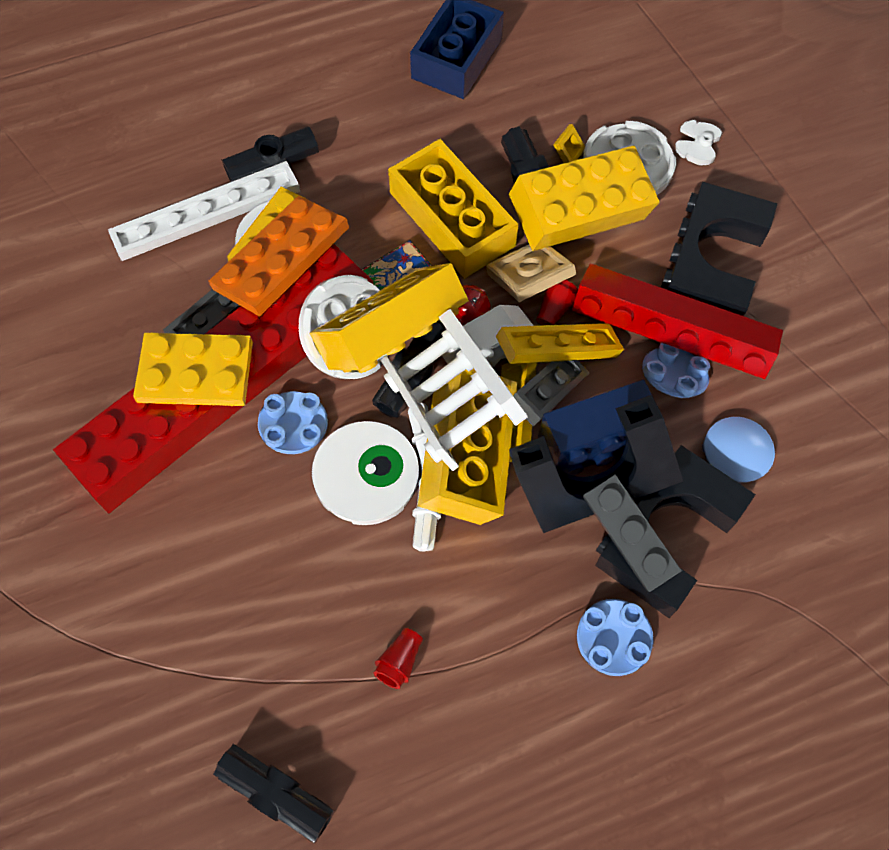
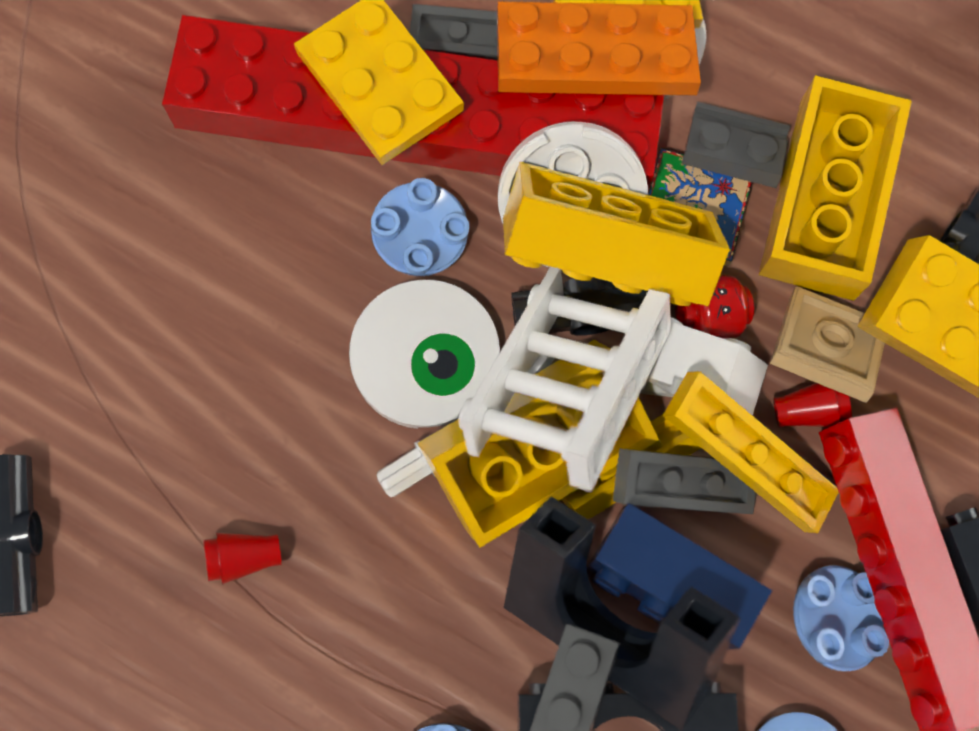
camera: 50 degrees right, 10 degrees up
none -> dark grey plate [681,102,790,188]

